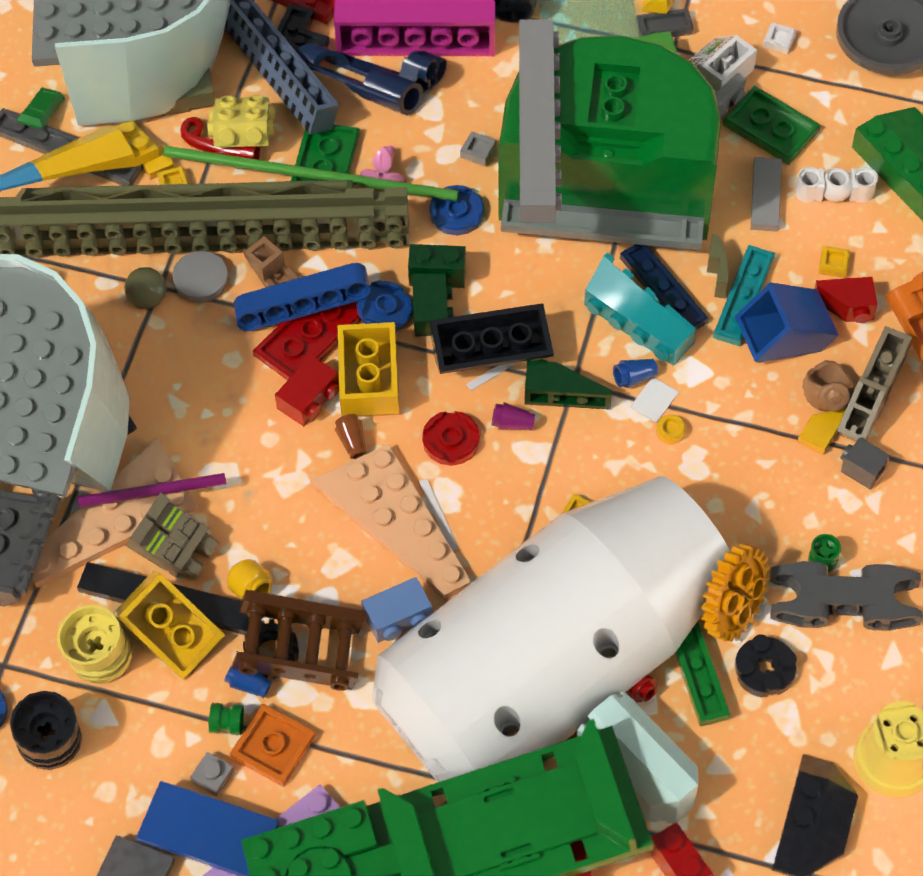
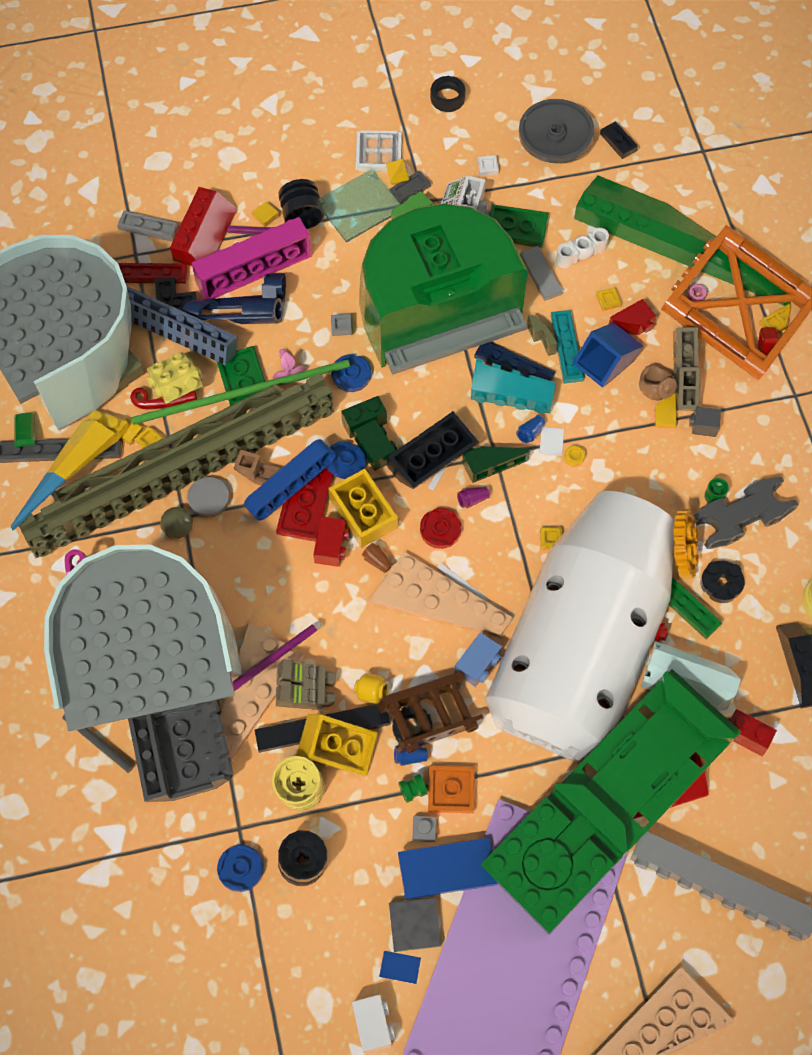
camera: 30 degrees left, 5 degrees up
light grey brick [519,19,562,222] -> none

